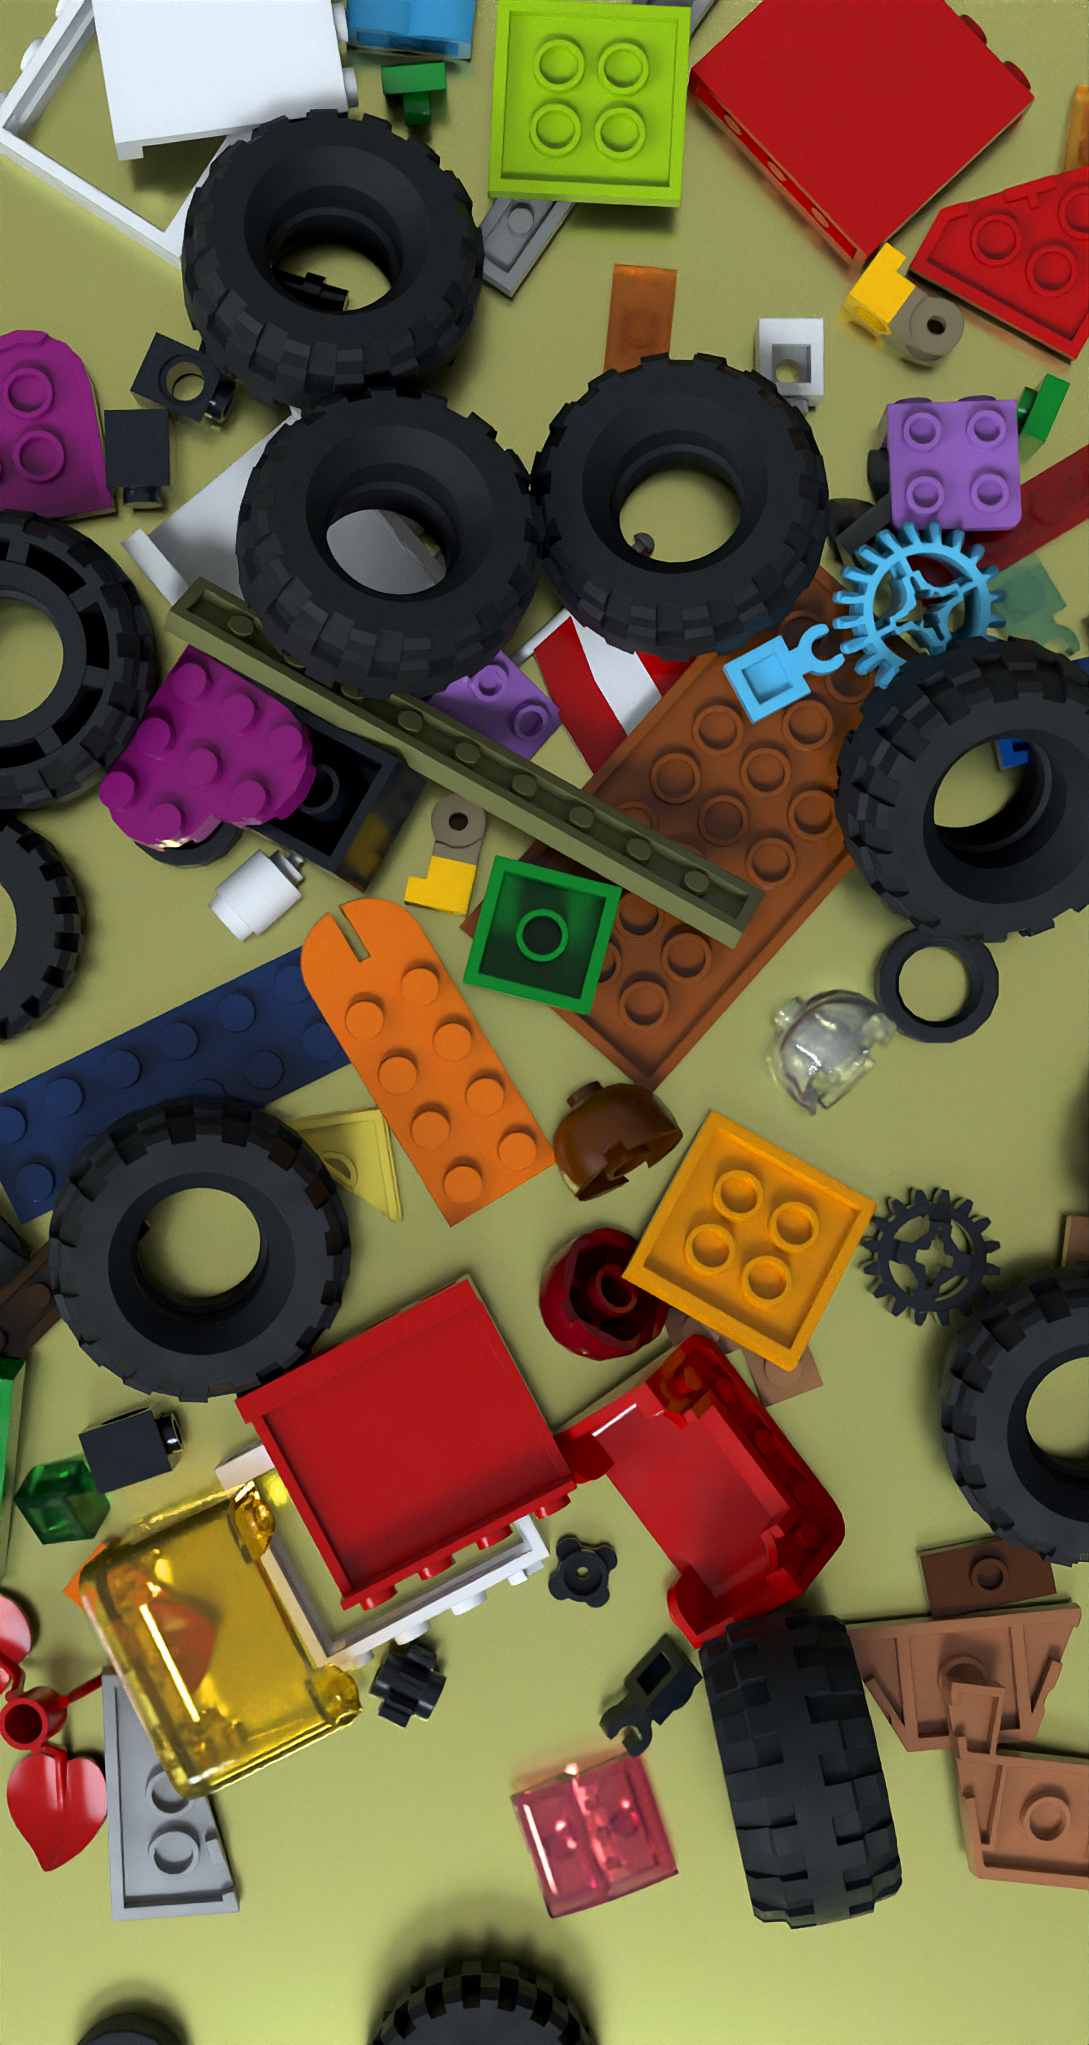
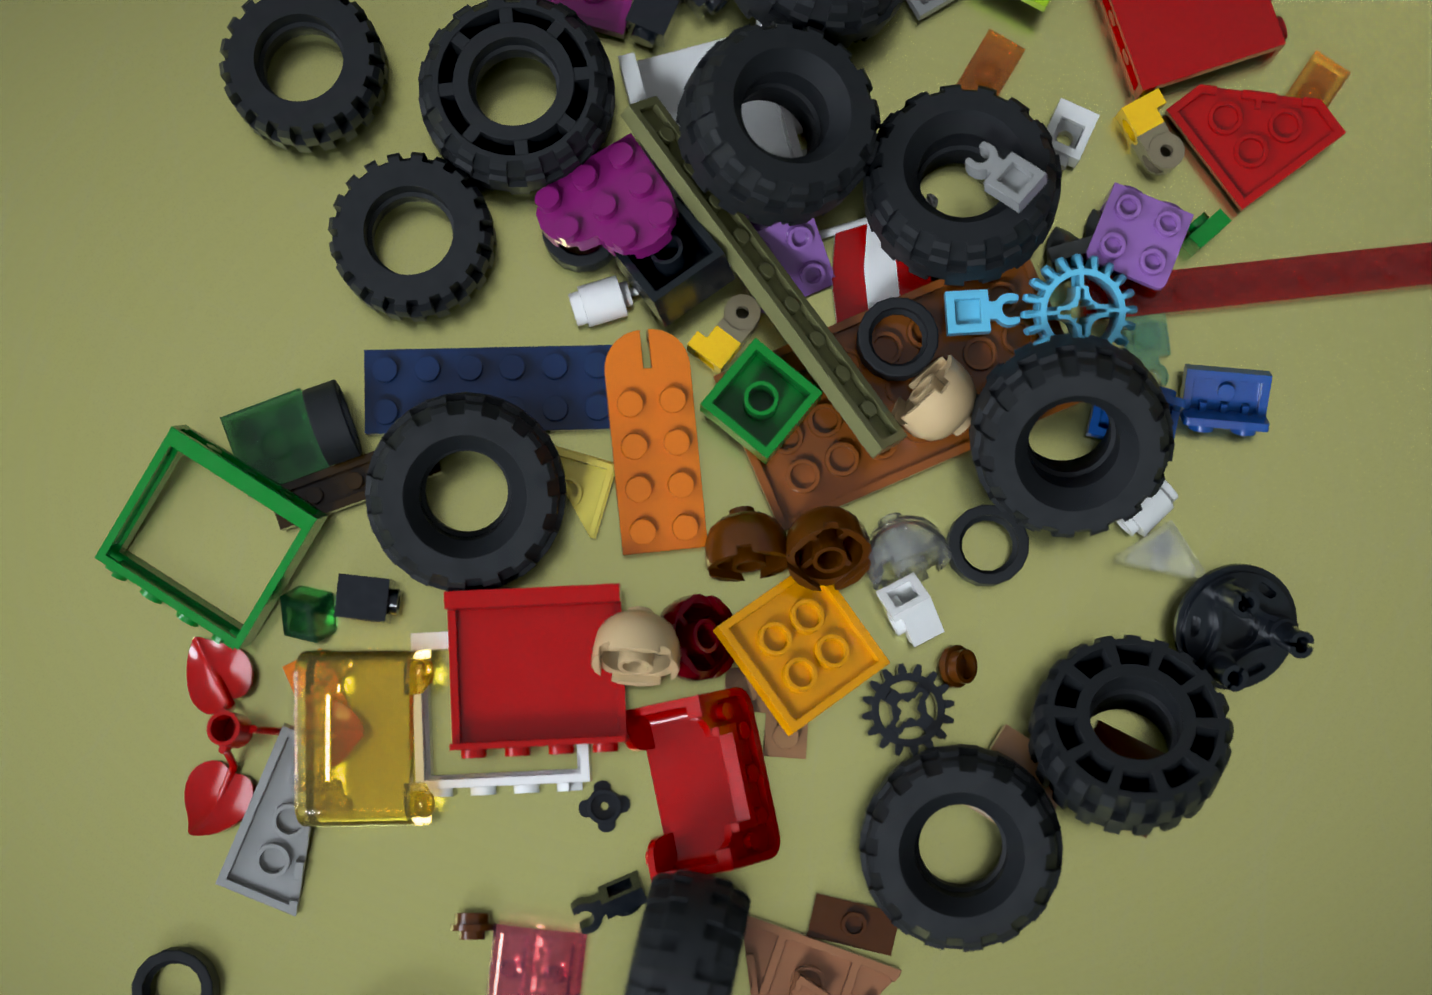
camera: 20 degrees right, 5 degrees down
black gear [368,1642,447,1729] -> none
none -> reddish brown plate [450,913,494,940]
none -> tan cylinder [591,606,681,686]
none -> reddish brown cylinder [785,506,872,591]
none -> black tyre [856,297,938,381]
none -> white brick [876,572,945,647]
none -> tan cylinder [891,355,976,441]
none -> reddish brown plate [939,645,977,688]
none -> light grey plate [965,142,1047,213]

